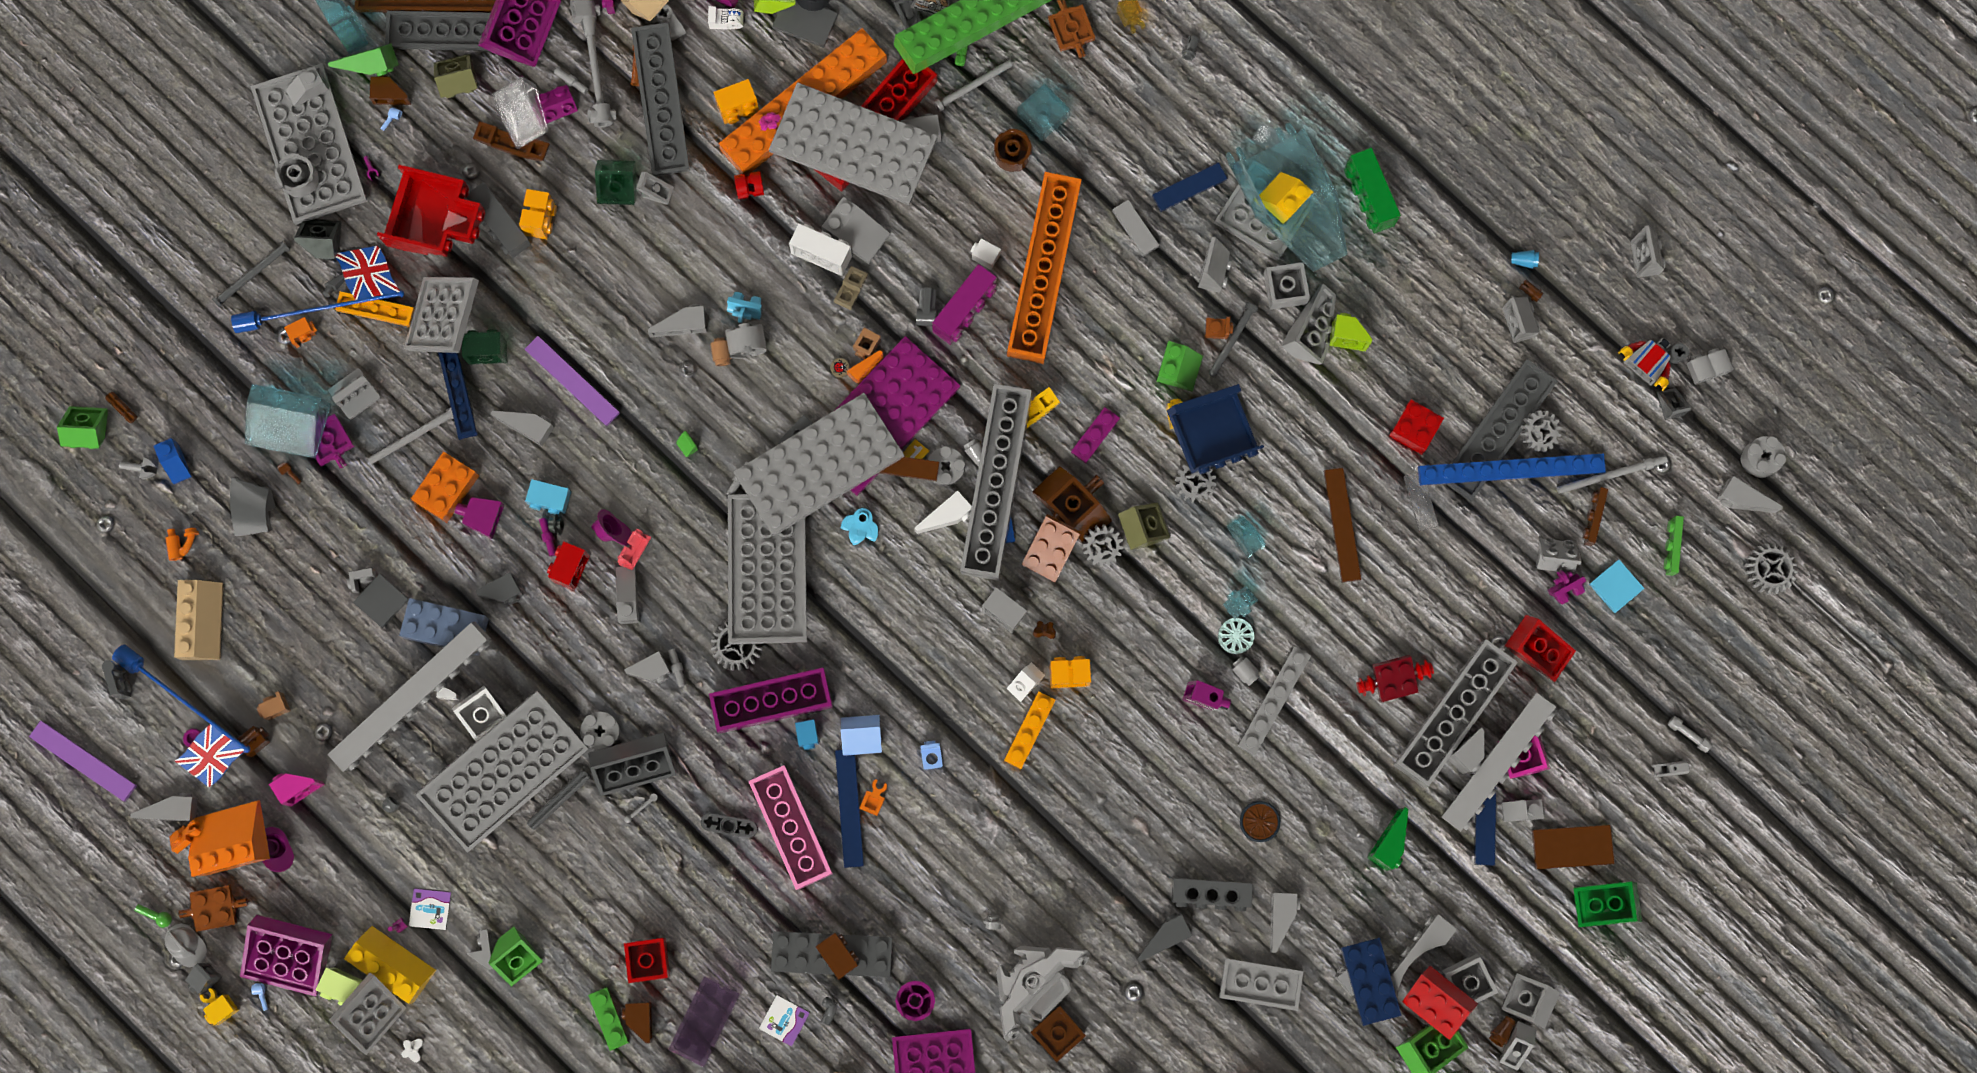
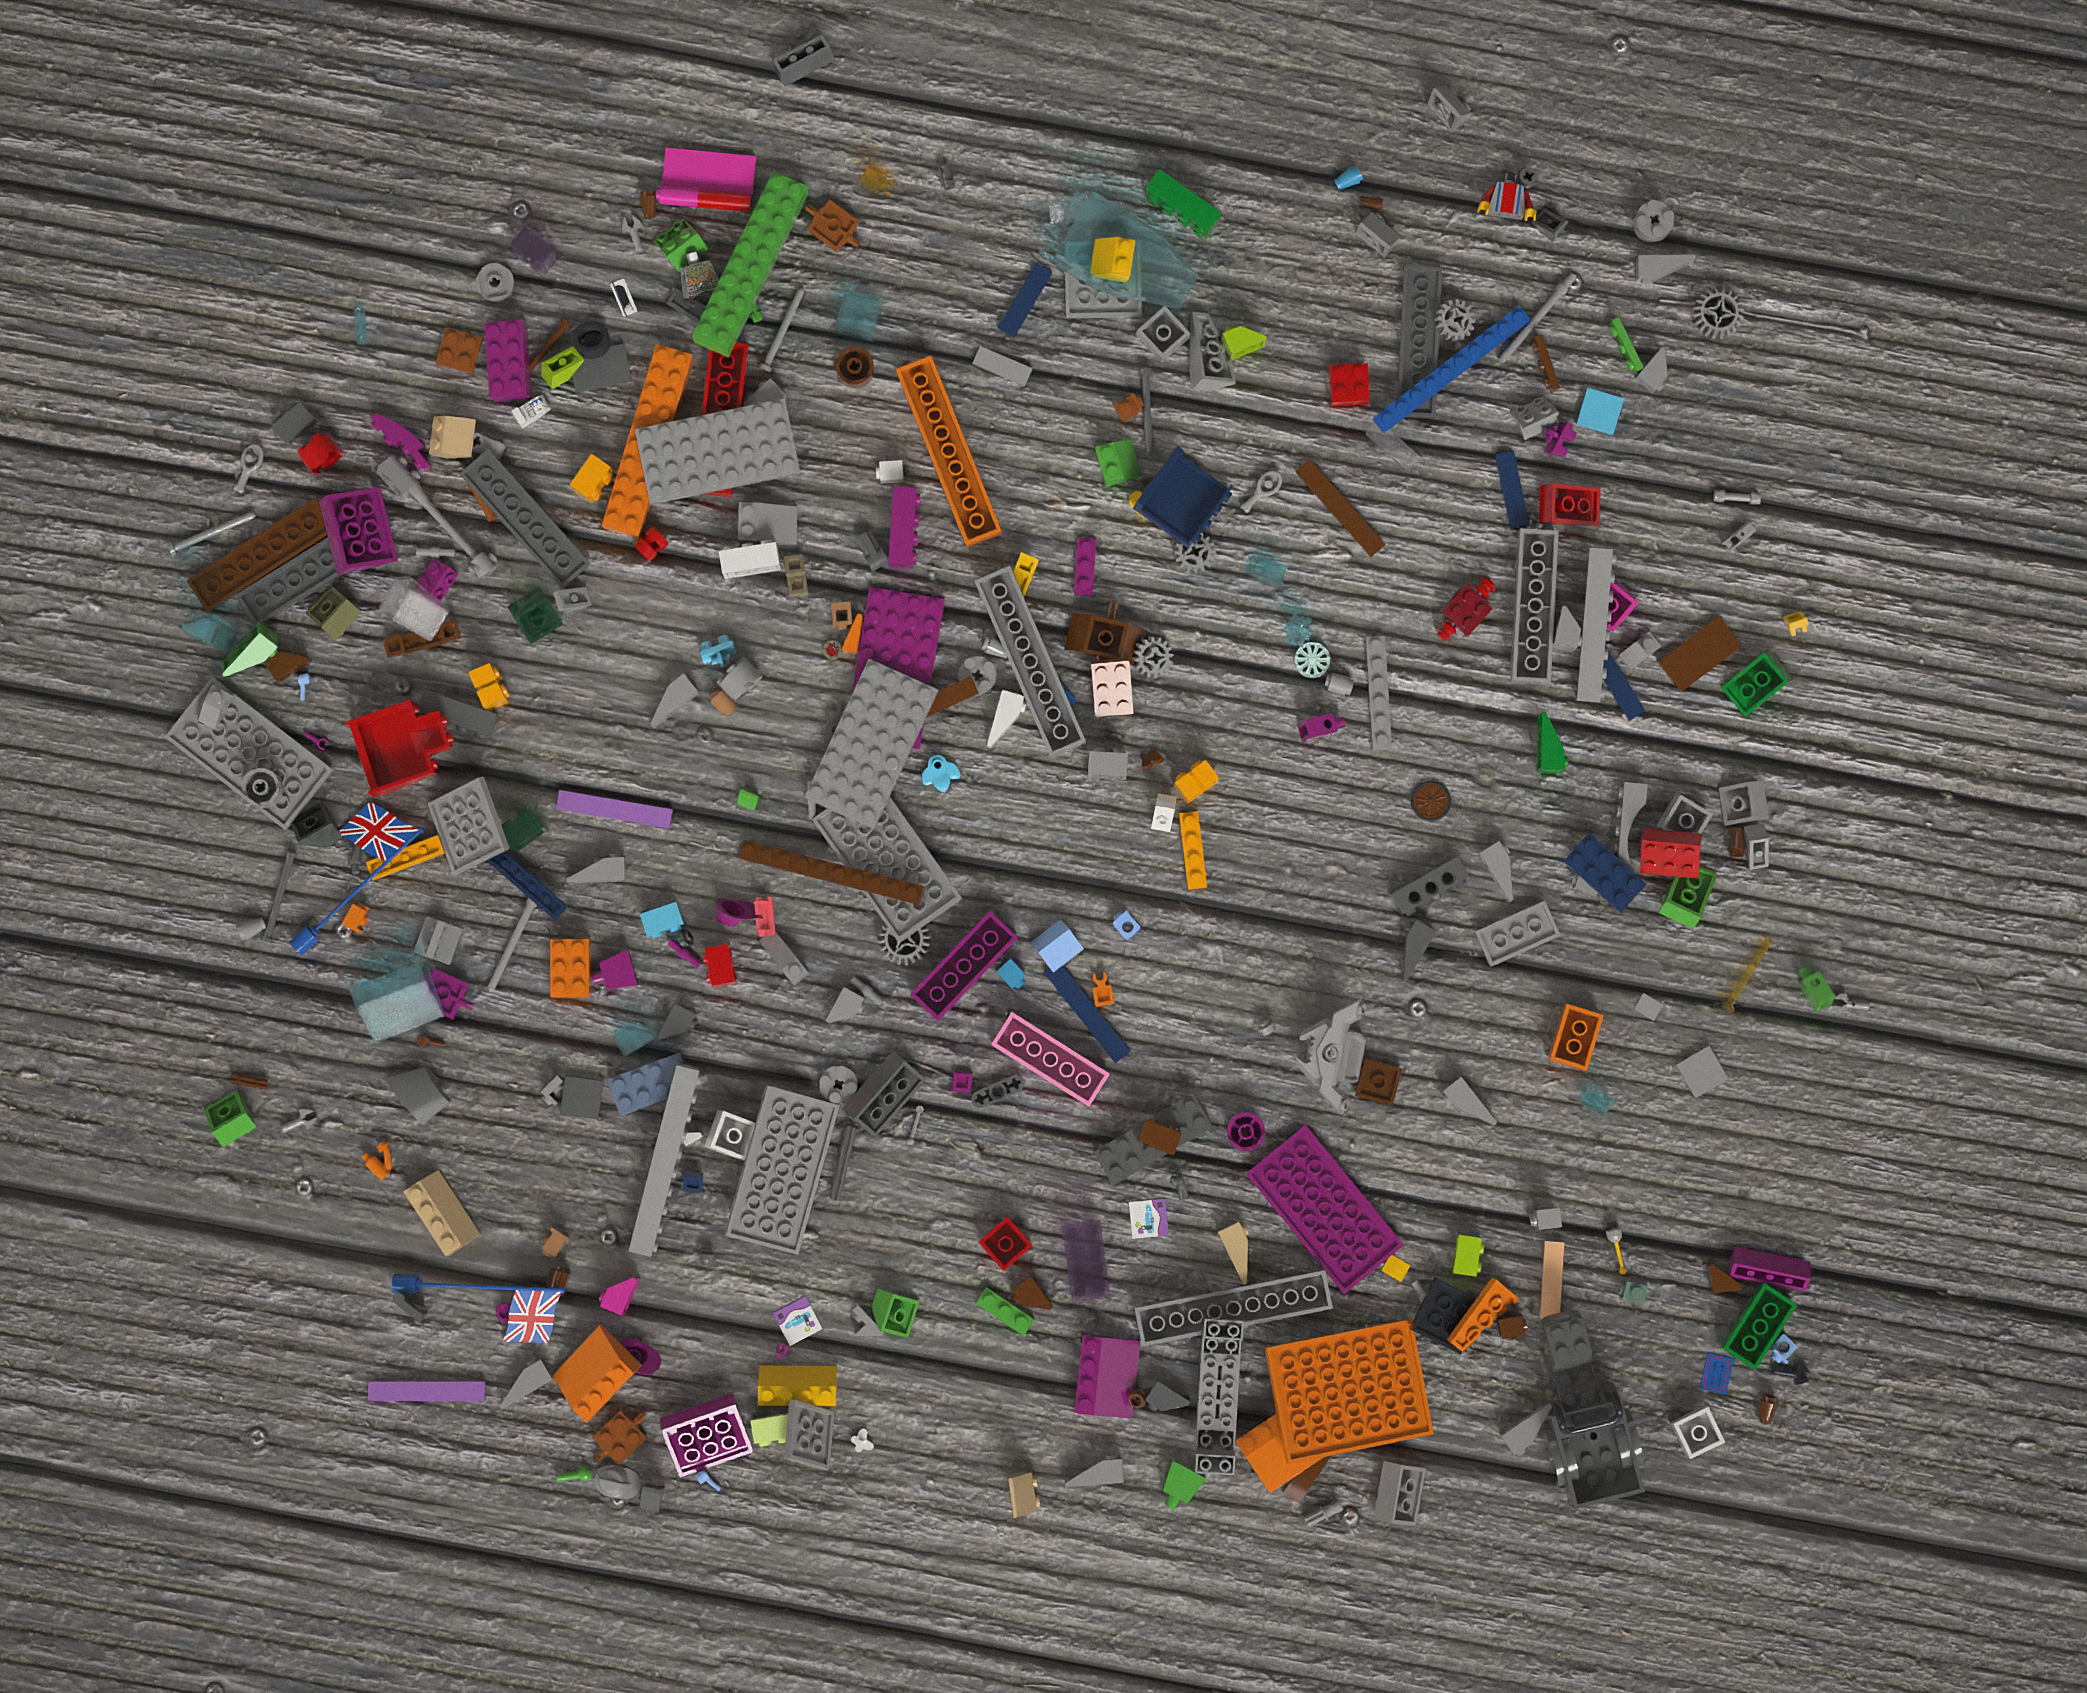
camera: 30 degrees left, 5 degrees up
blue slope [153,438,192,484] -> none
orange plate [169,820,201,854] -> none
yellow brick [200,988,239,1026] -> none
dark pink plant [759,112,781,131] -> none
yellow sticker [903,439,929,459] -> none
olive slope [1118,503,1170,550] -> none
light grey slope [1198,237,1232,293] -> none
light grey brick [1687,348,1734,384] -> none
none -> light grey cone [236,918,266,940]
none -> clear light blue slope [612,1026,658,1057]
none -> dark blue plate [683,1171,703,1192]
none -> reddish brown plate [739,840,926,906]
none -> magenta tile [952,1072,973,1093]
none -> light grey piece [1240,470,1283,513]
none -> dark blue tile [1495,451,1529,529]
none -> light grey slope [1635,347,1668,394]
none -> yellow tile [1783,611,1808,636]

